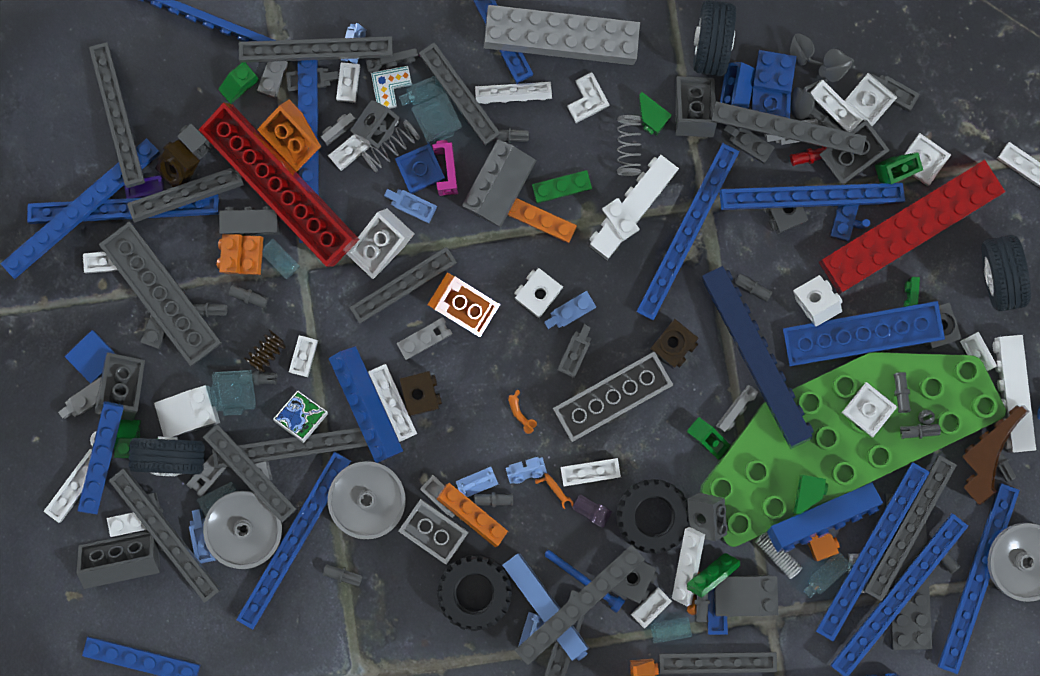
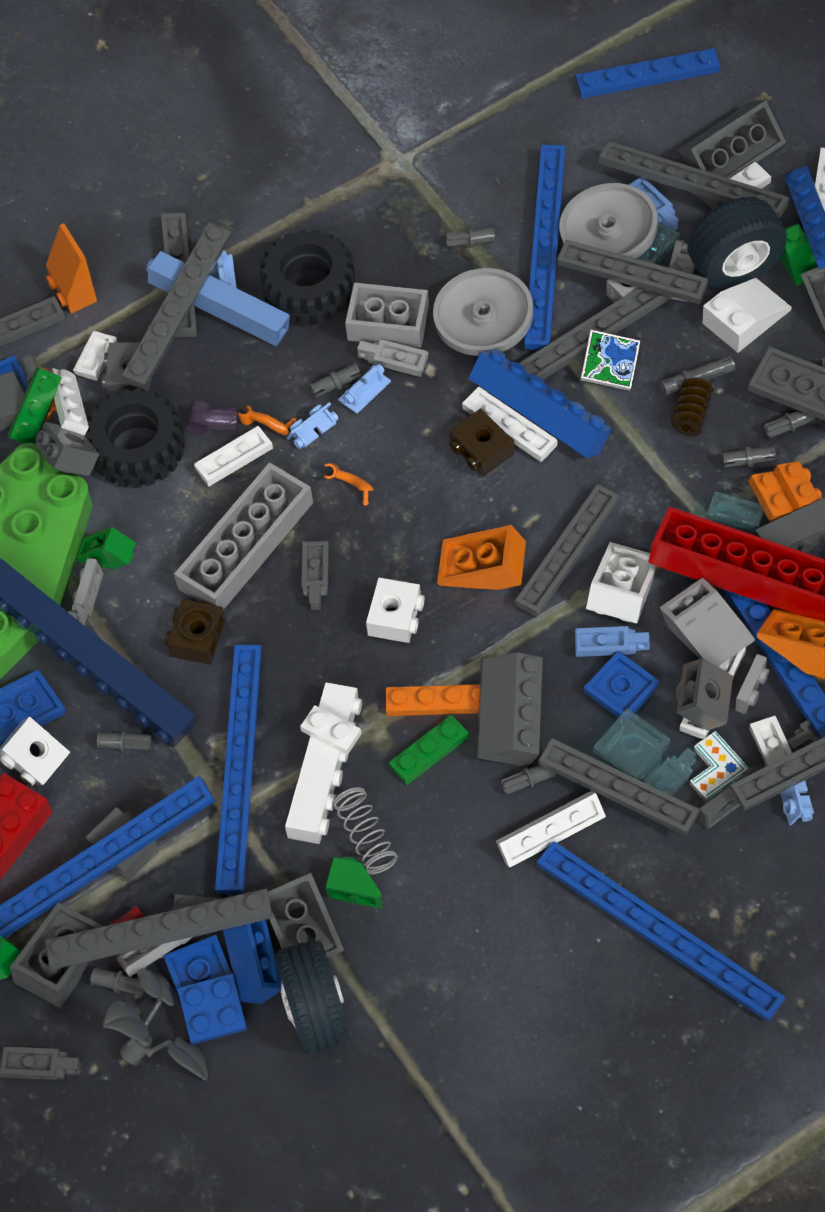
camera: 155 degrees right, 25 degrees down
clear light blue panel [210,370,256,416] -> none
white plate [289,335,318,377] -> none
light grey piece [361,119,420,173] -> none
light grey plate [397,317,452,360] -> none
dark pink panel [432,140,458,196] -> none
orange plate [437,483,508,547] -> none
light grey brick [484,5,640,65] -> none
medium blue hinge [544,291,596,329] -> none
blue piece [545,550,625,613] -> none
white tile [567,72,610,123] -> none
clear light blue plate [650,617,692,643] -> none
white plate [810,80,863,132] -> none
blue plate [830,205,870,242] -> none
white tile [844,73,897,126] -> none
none -> light grey slope [660,578,755,667]

